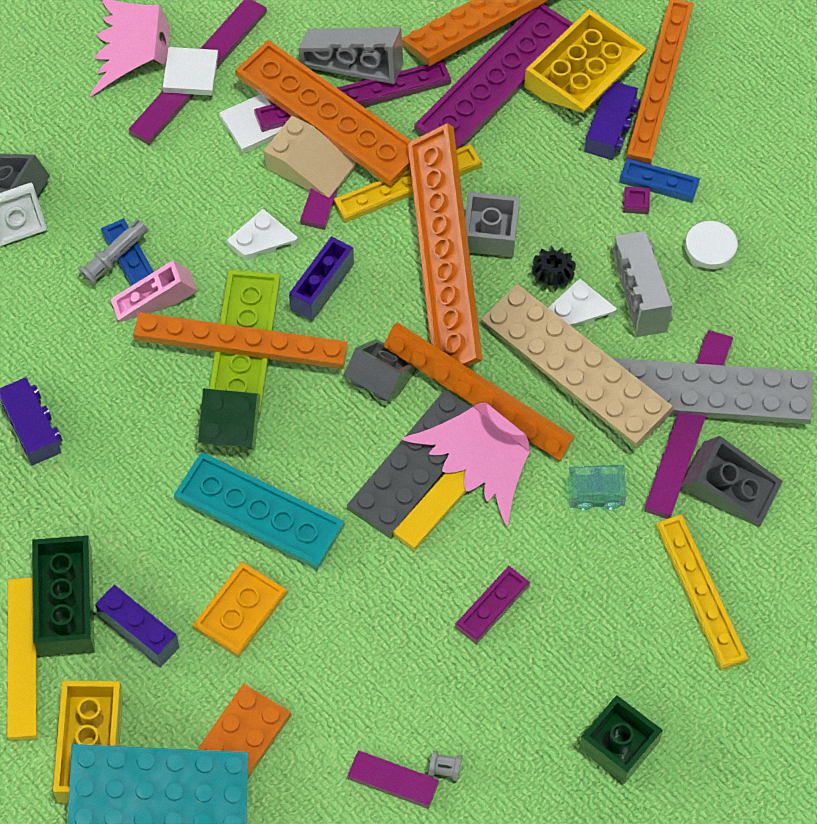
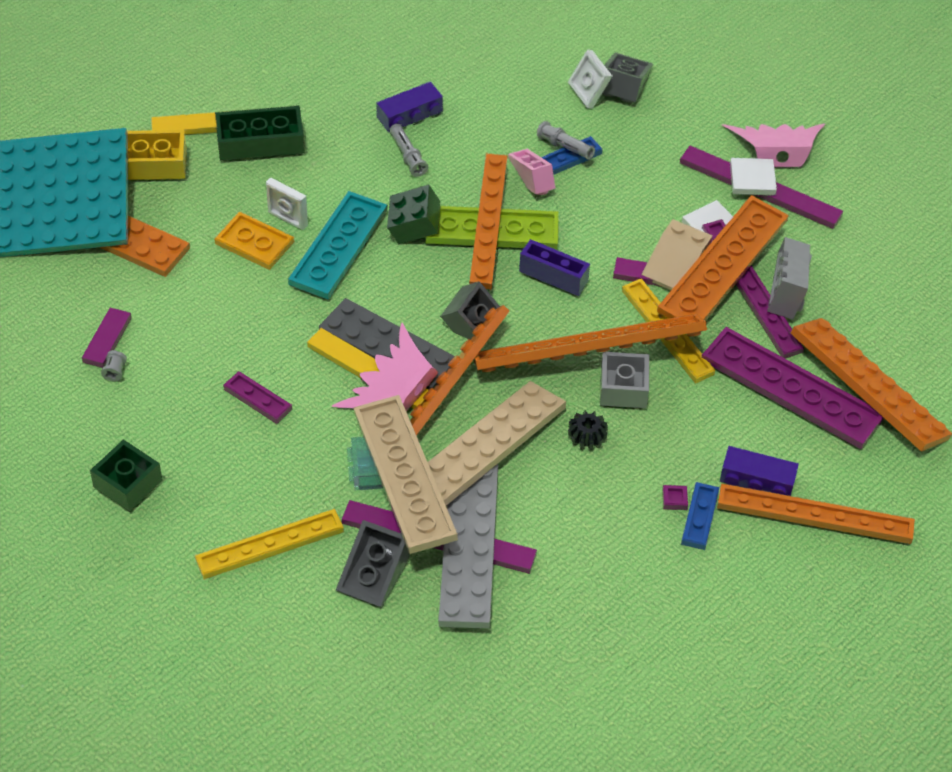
camera: 85 degrees right, 10 degrees down
dark purple brick [95,584,180,668] -> none
white wing [226,209,298,261] -> none
yellow slope [524,9,647,113] -> none
white wing [548,279,617,328] -> none
light grey wedge [613,231,673,337] -> none
white tile [685,221,738,269] -> none
none -> white tile [266,177,308,230]
none -> tan plate [353,395,458,554]
none -> light grey pin [390,124,428,177]

